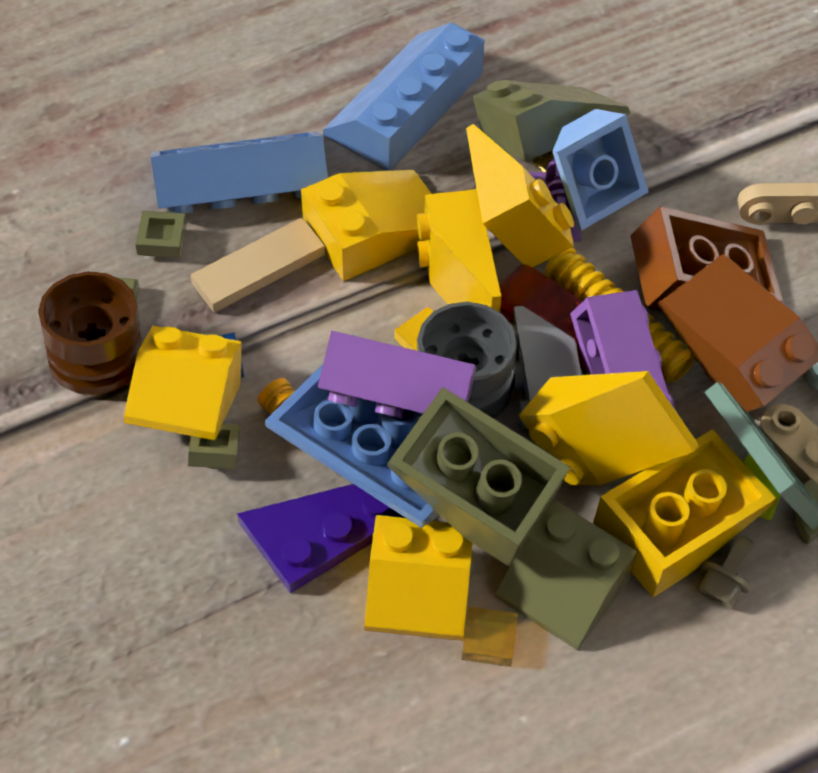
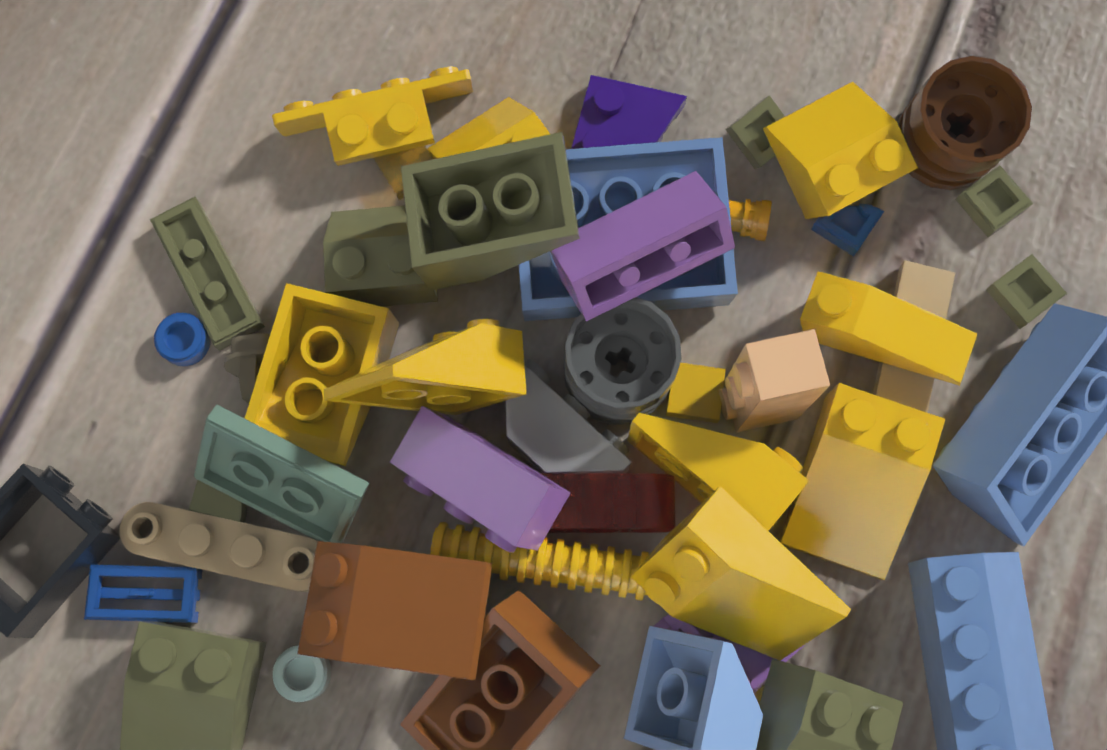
camera: 145 degrees right, 20 degrees up
none -> olive tile [150,196,265,351]
none -> blue tile [154,312,211,366]
none -> yellow bracket [272,67,473,166]
none -> light nougat brick [719,329,830,433]
none -> yellow slope [800,271,977,386]

